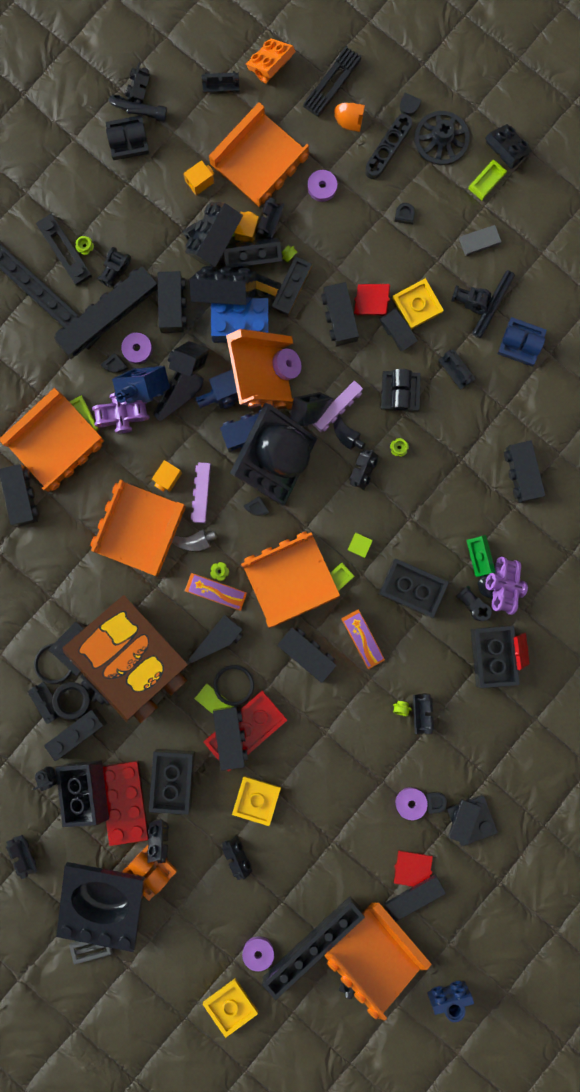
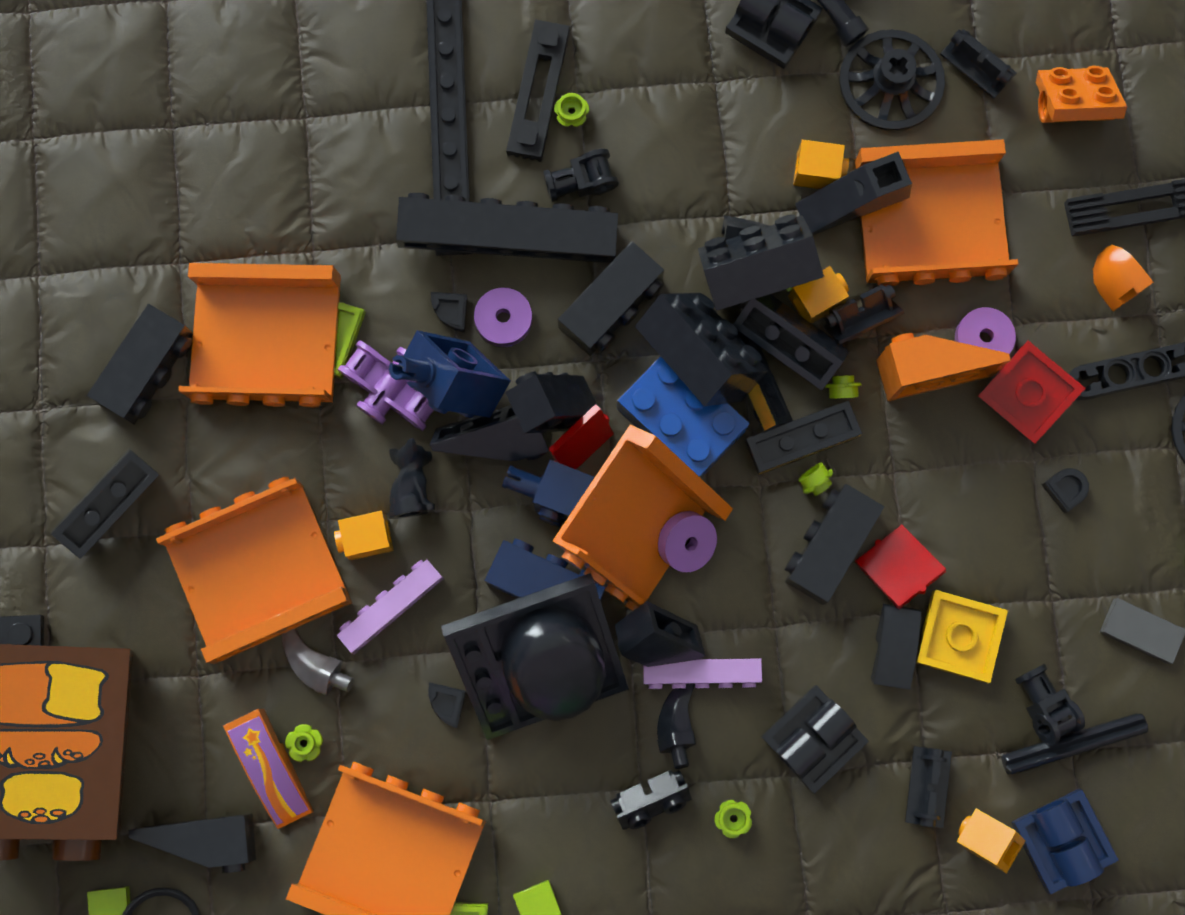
camera: 45 degrees right, 5 degrees down
none -> black brick [51,448,159,559]
none -> black animal [388,438,435,519]
none -> red piece [548,404,614,469]
none -> black slope [795,151,912,235]
none -> lime plate [798,463,833,496]
none -> black wheel [839,29,945,131]
none -> orange slope [876,333,1011,401]
none -> light orange brick [957,808,1026,874]
none -> red plate [978,340,1085,444]

